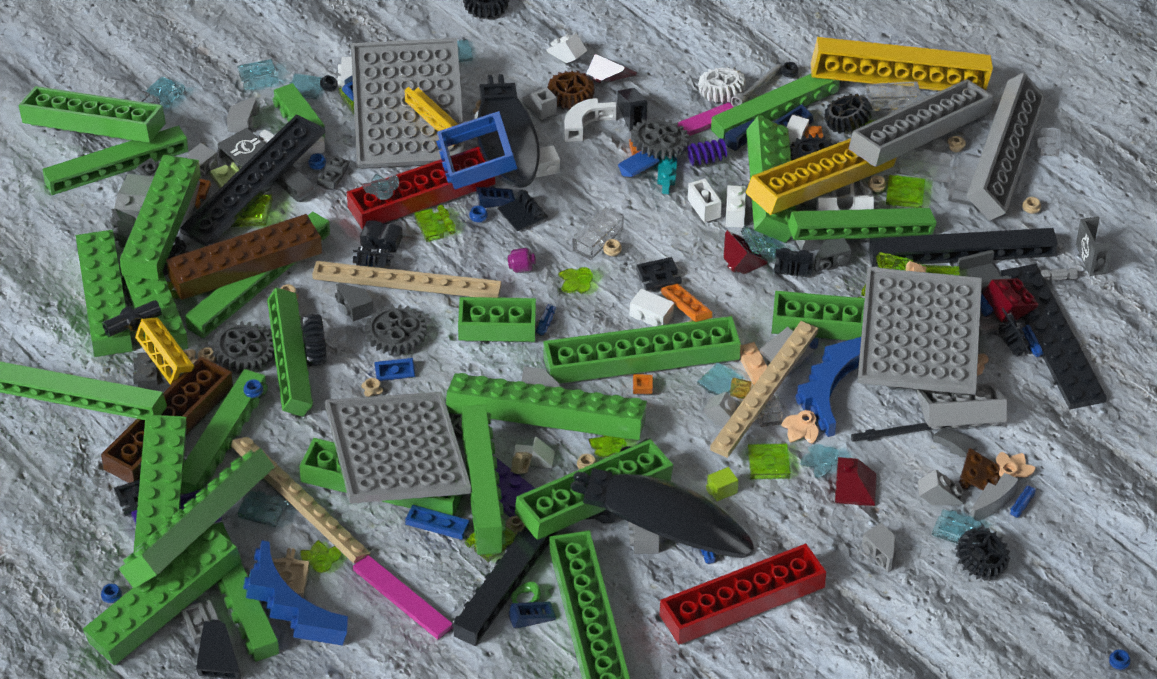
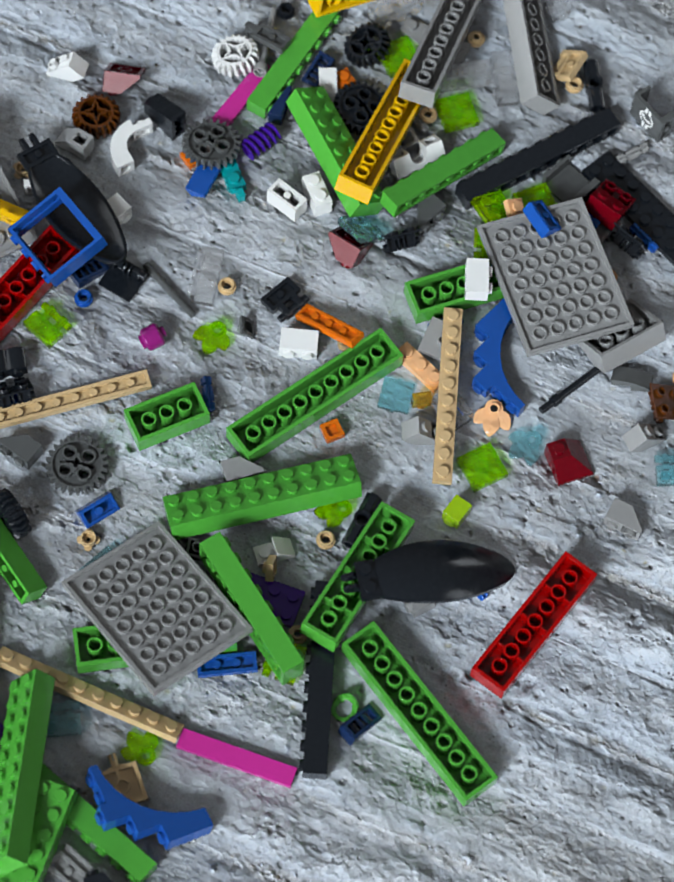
camera: 30 degrees left, 20 degrees up
none -> dark grey bar [143,262,196,318]
none -> dark grey slope [237,315,254,339]
none -> dark grey hinge [244,21,292,54]
none -> white brick [465,258,493,301]
none -> blue slope [523,200,561,238]
none -> tan plate [553,50,588,82]
none -> black piece [583,59,605,113]

